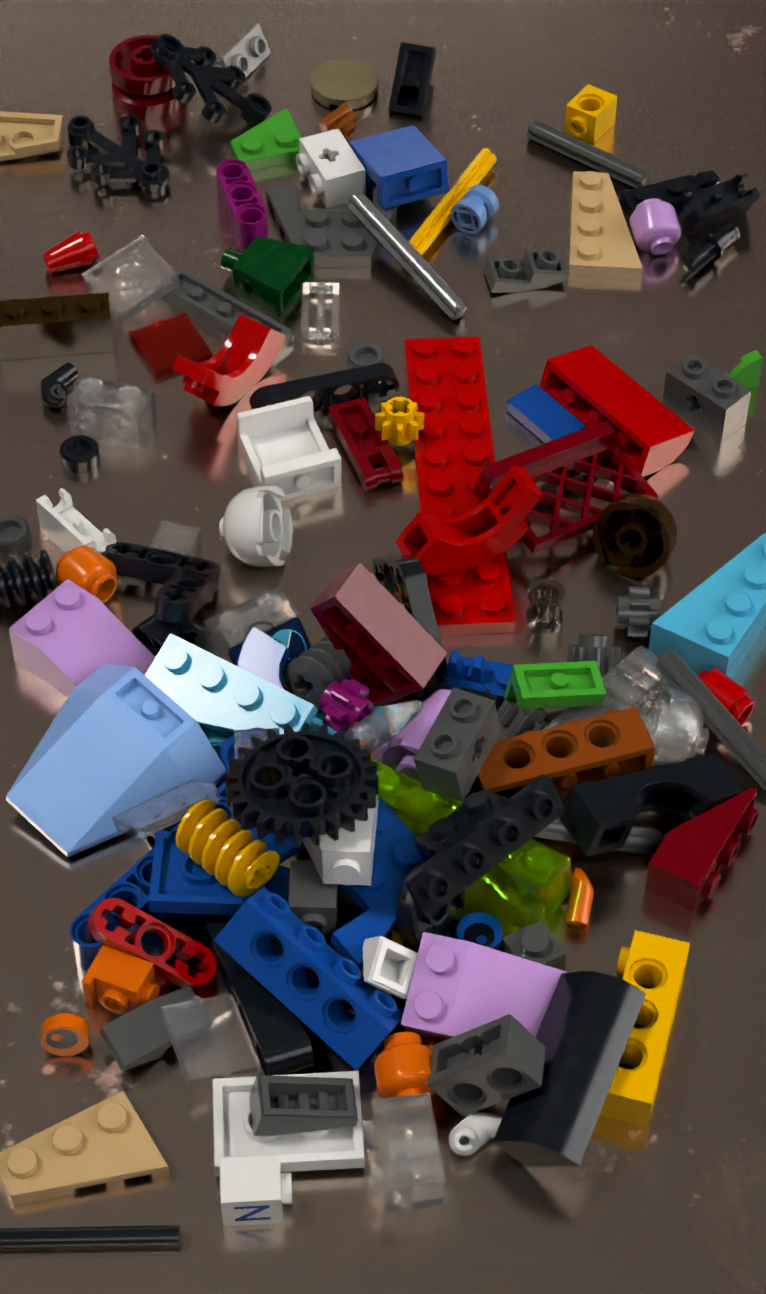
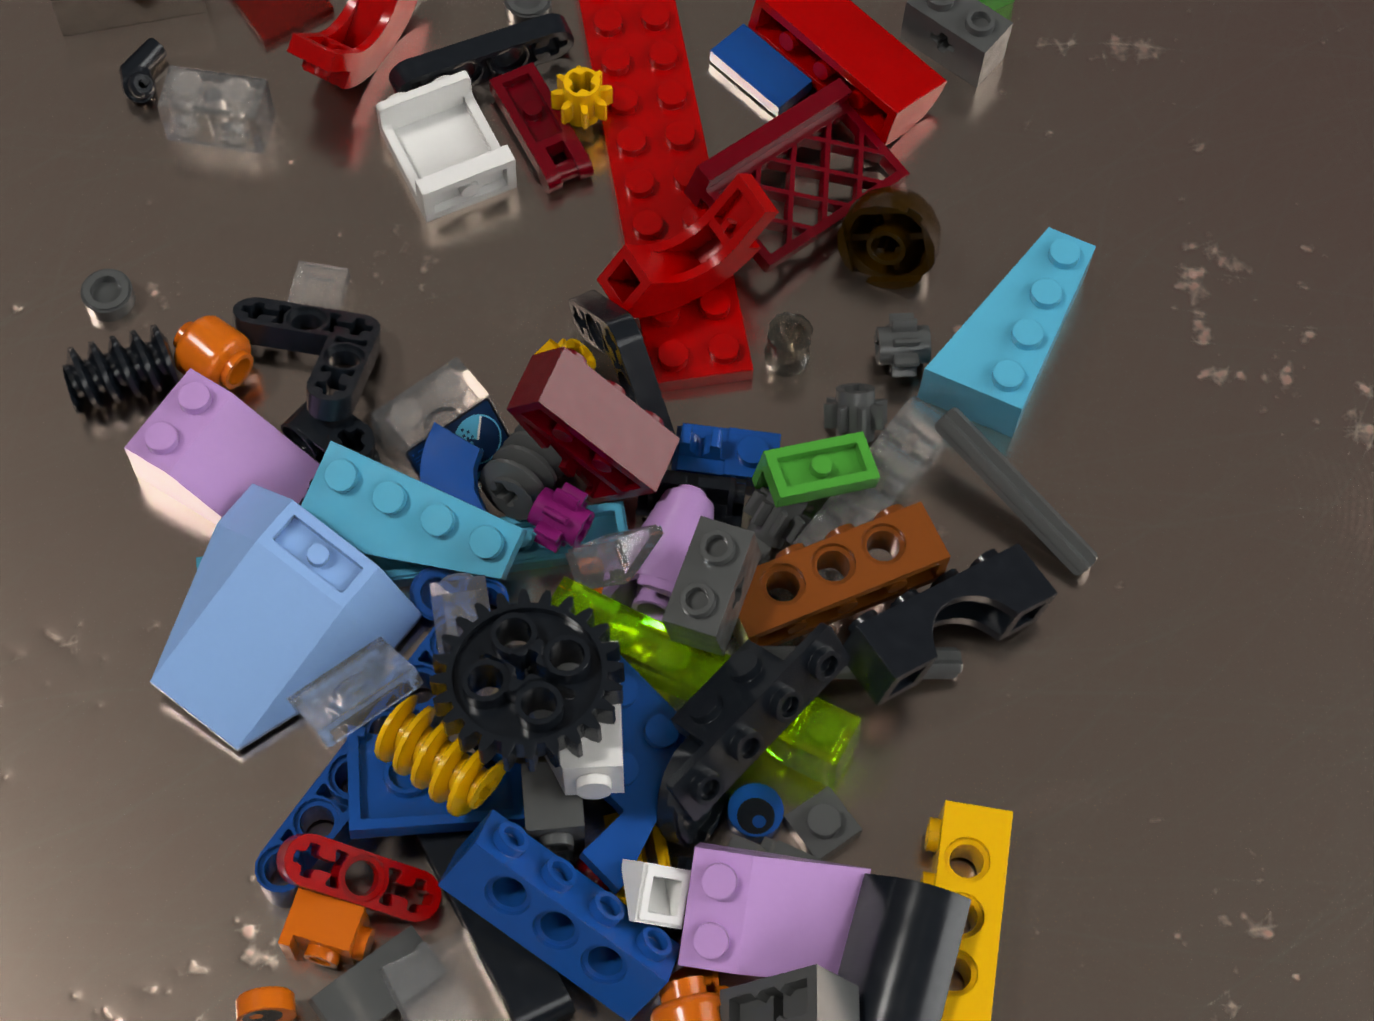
camera: 10 degrees left, 15 degrees up
white hinge [36,488,116,556] -> none
black tile [60,435,100,473] -> none
white cylinder [219,486,293,567] -> none
orange arm [556,867,594,928] -> none
clear cylinder [639,682,709,766] -> none
dark red slope [645,787,759,912] -> none
red brick [697,668,756,725] -> none

